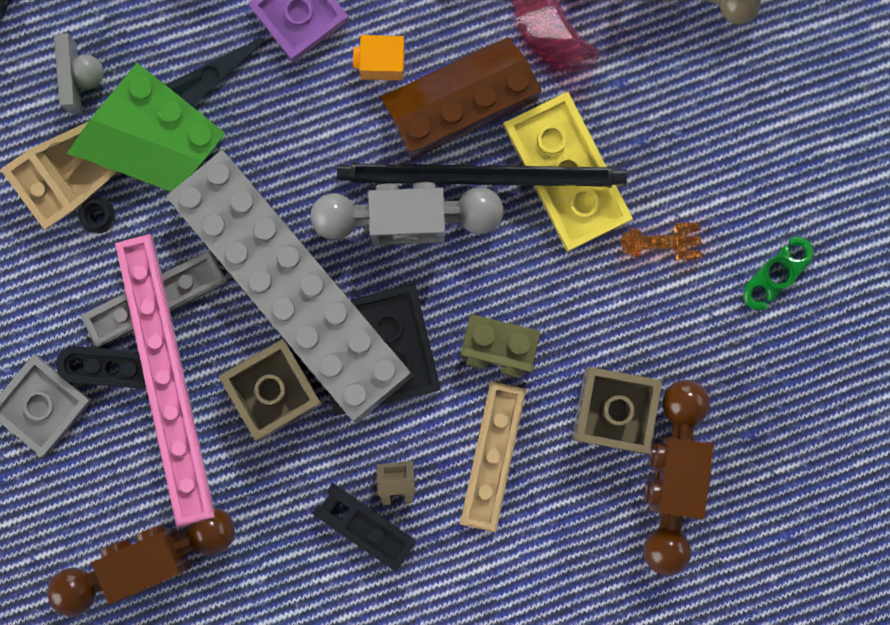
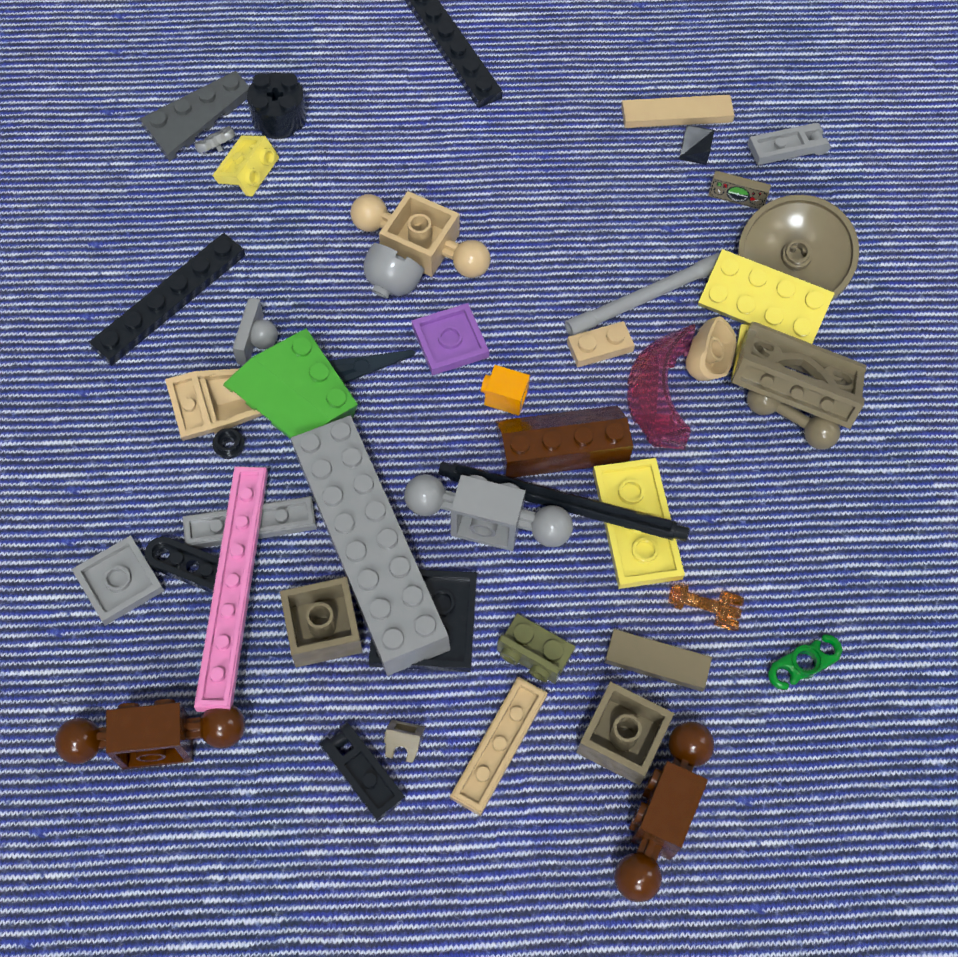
camera: 20 degrees right, 20 degrees down
none -> dark tan tile [604,629,712,692]

